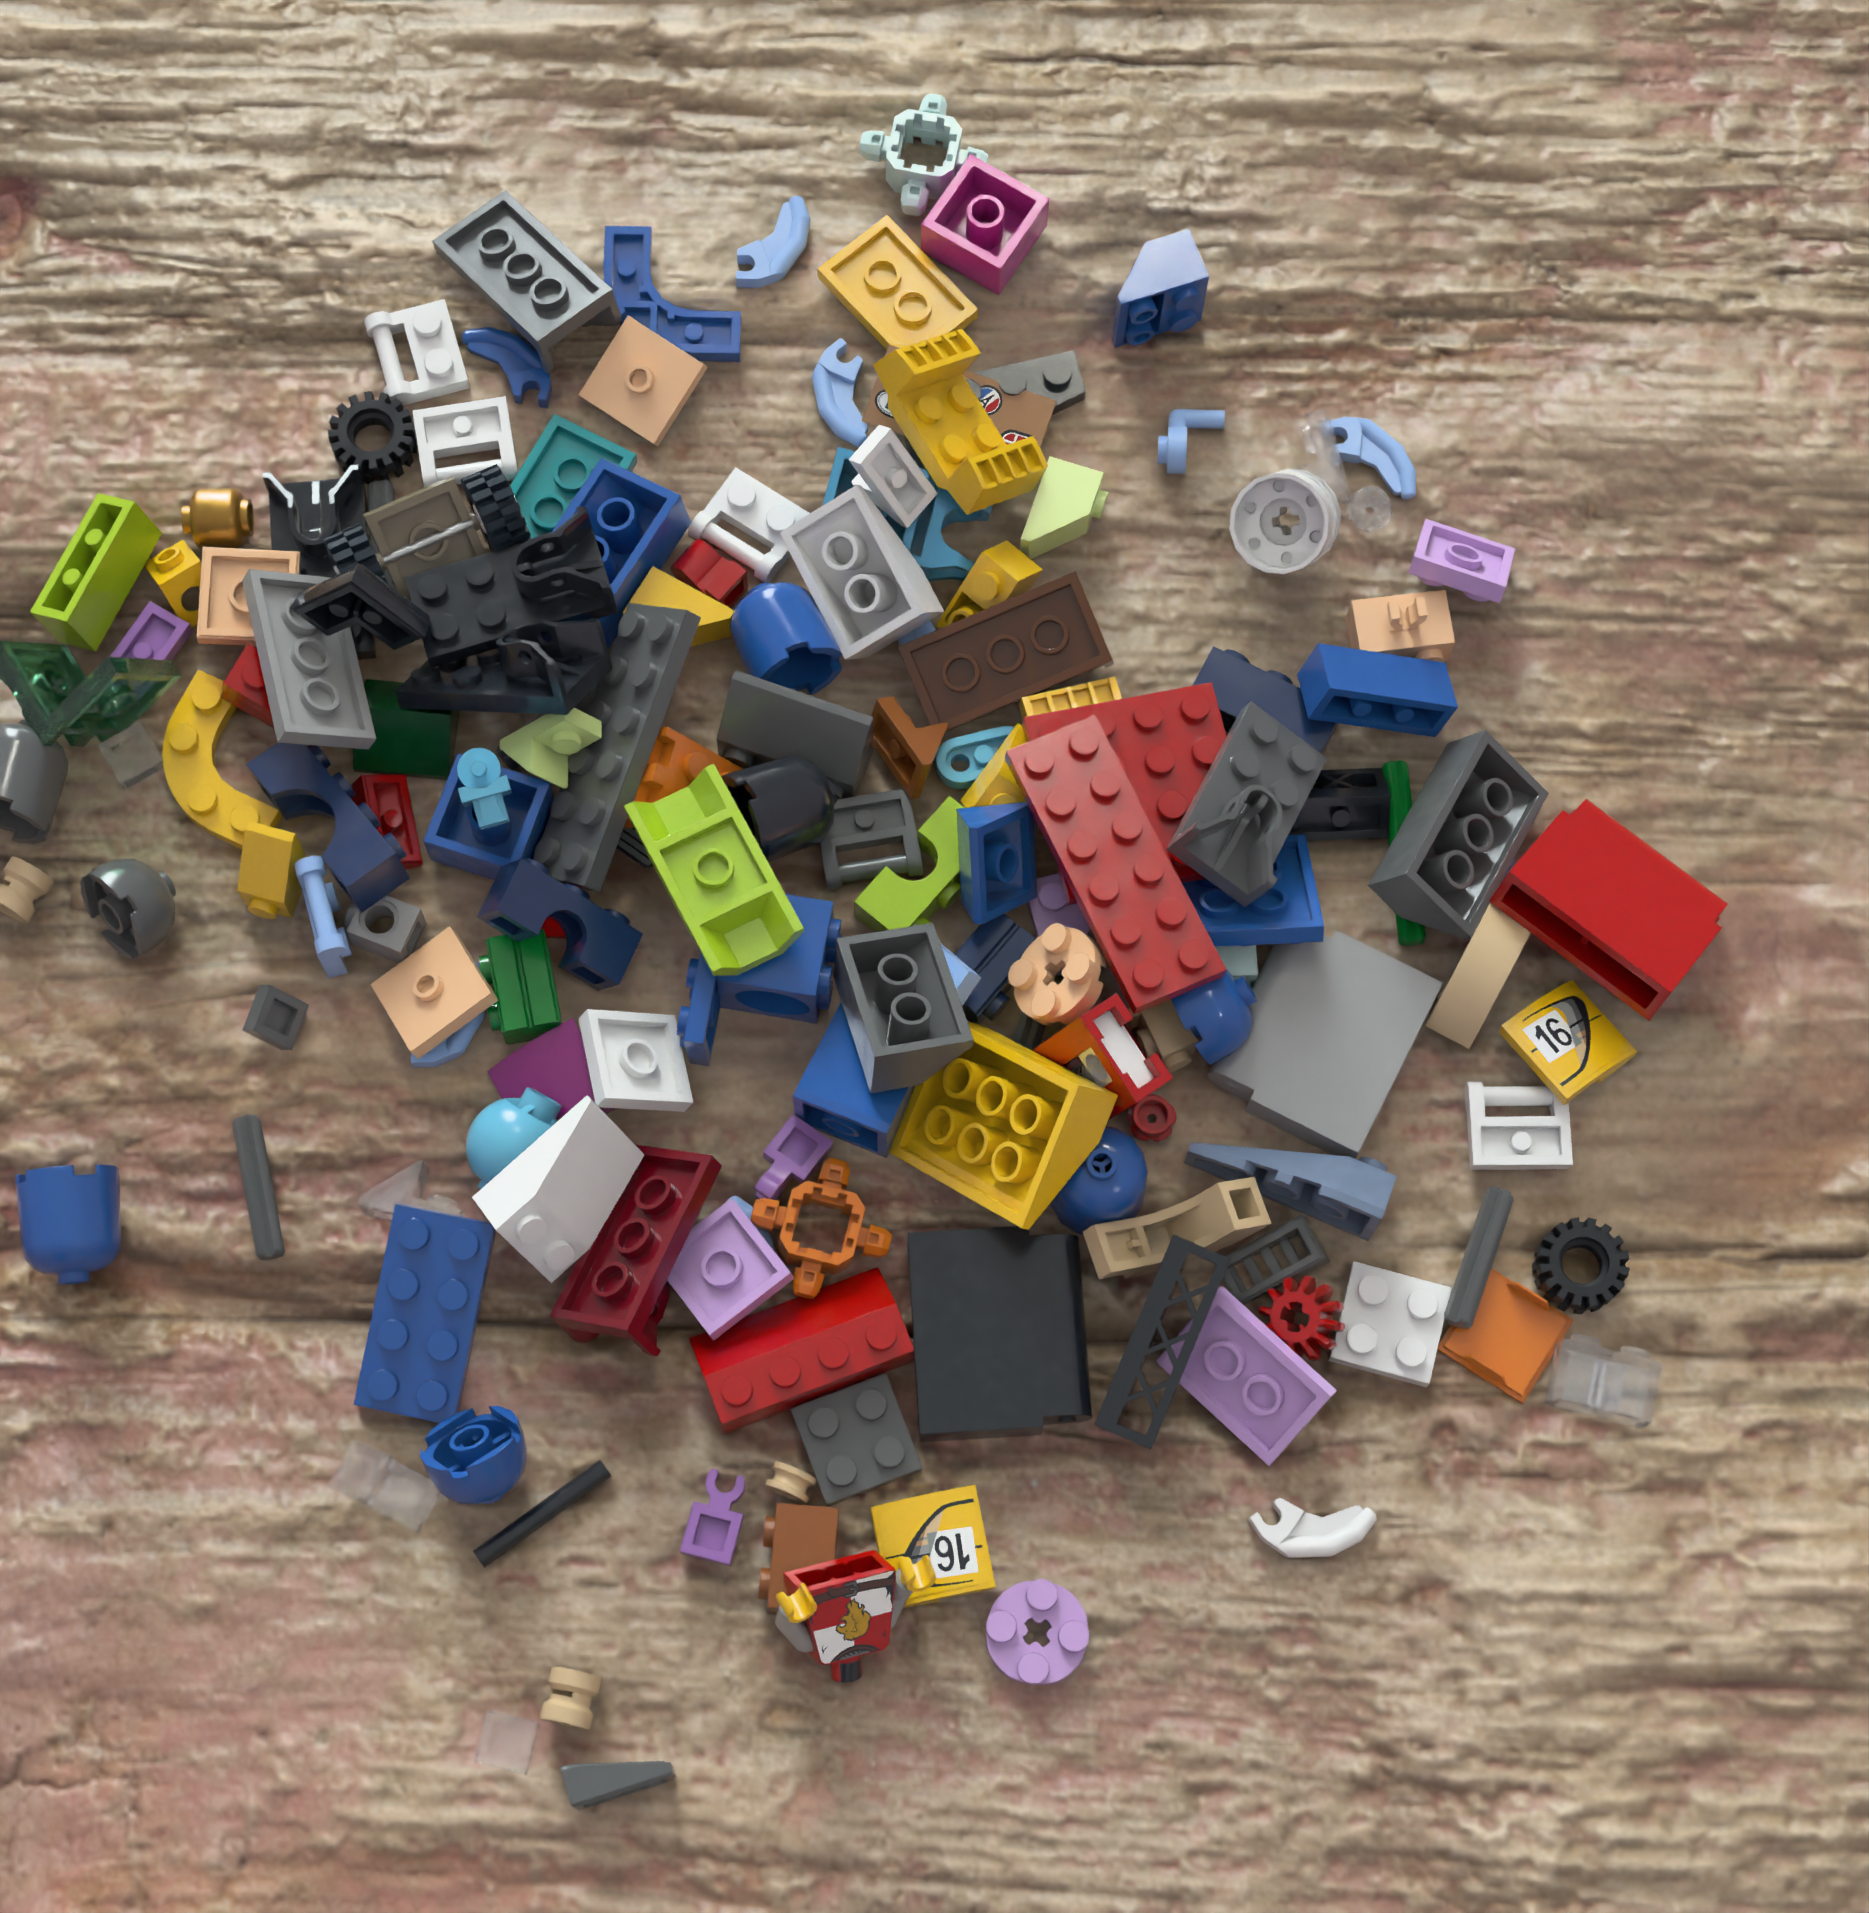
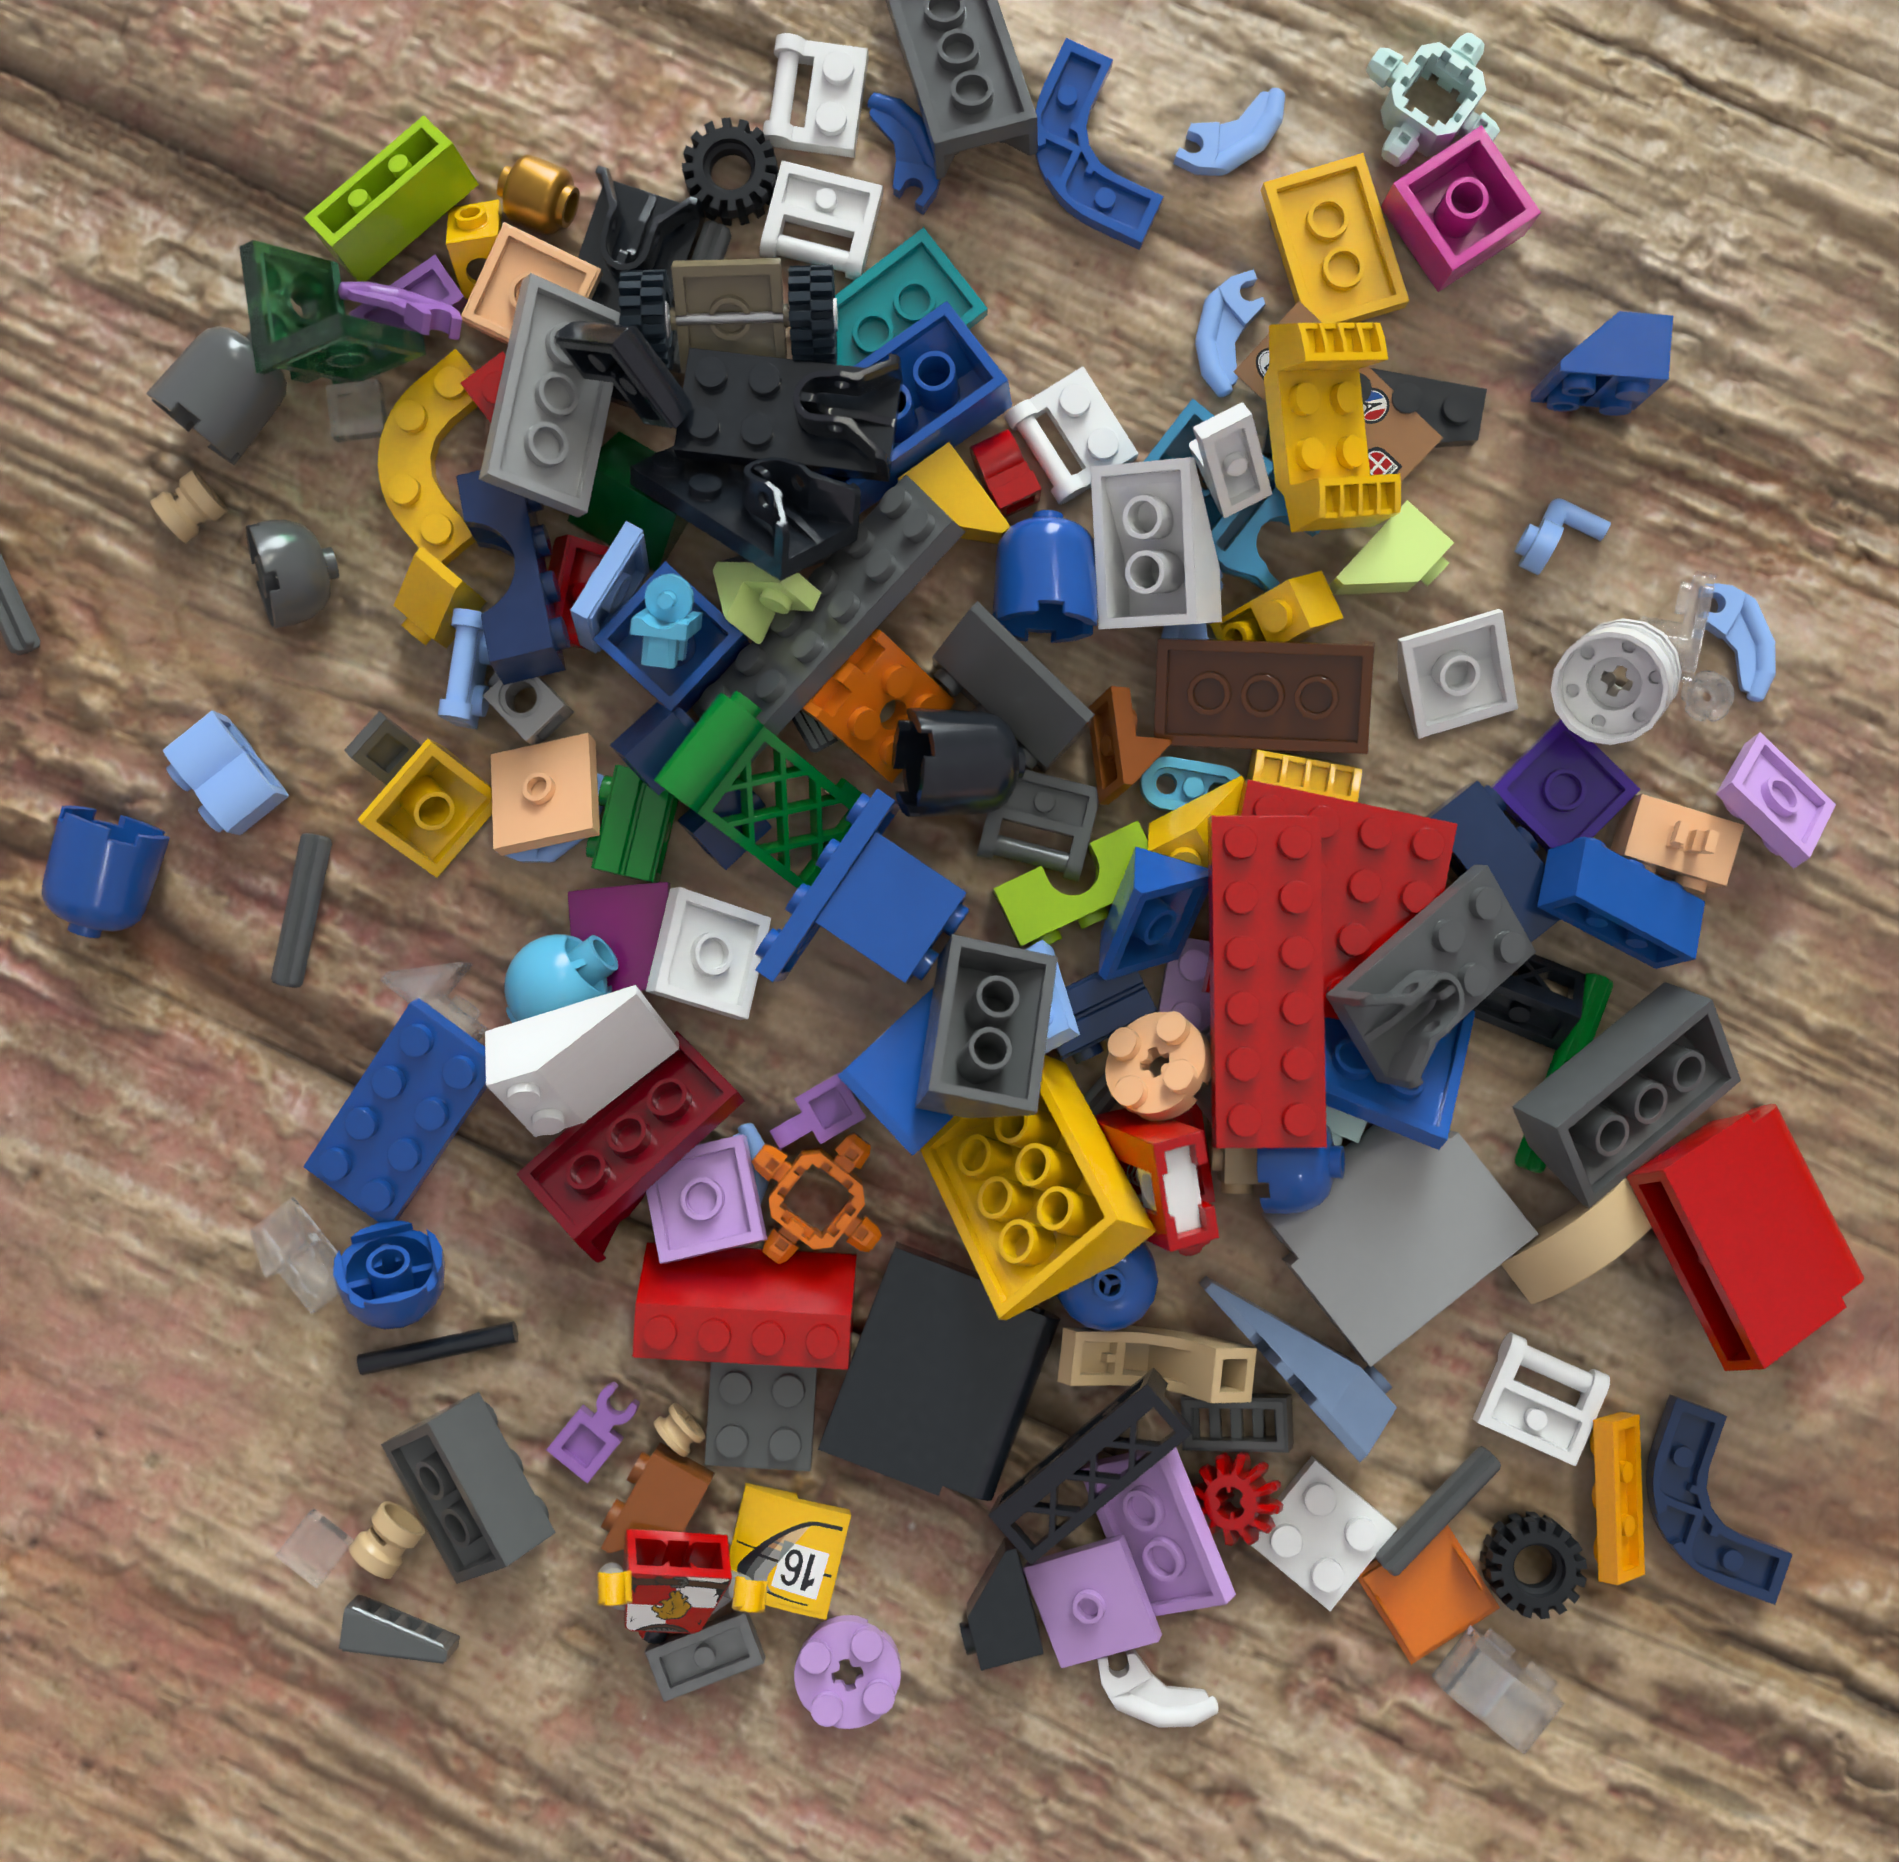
camera: 30 degrees right, 15 degrees up
light nougat plate [579,316,708,446] -> none
lime piece [624,763,804,976] -> none
slope [1499,980,1637,1105] -> none
none -> light blue brick [163,711,289,835]
none -> medium lavender piece [338,281,462,340]
none -> yellow slope [357,738,492,878]
none -> dark grey slope [381,1392,556,1584]
none -> light blue plate [570,521,650,654]
none -> flat silver plate [645,1611,766,1702]
none -> green piece [654,690,863,889]
none -> black slope [959,1537,1044,1671]
none -> lavender plate [1023,1534,1162,1668]
none -> white slope [1398,609,1518,739]
none -> dark purple plate [1491,718,1641,852]
none -> light orange plate [1590,1412,1645,1585]
none -> dark blue plate [1646,1394,1793,1605]

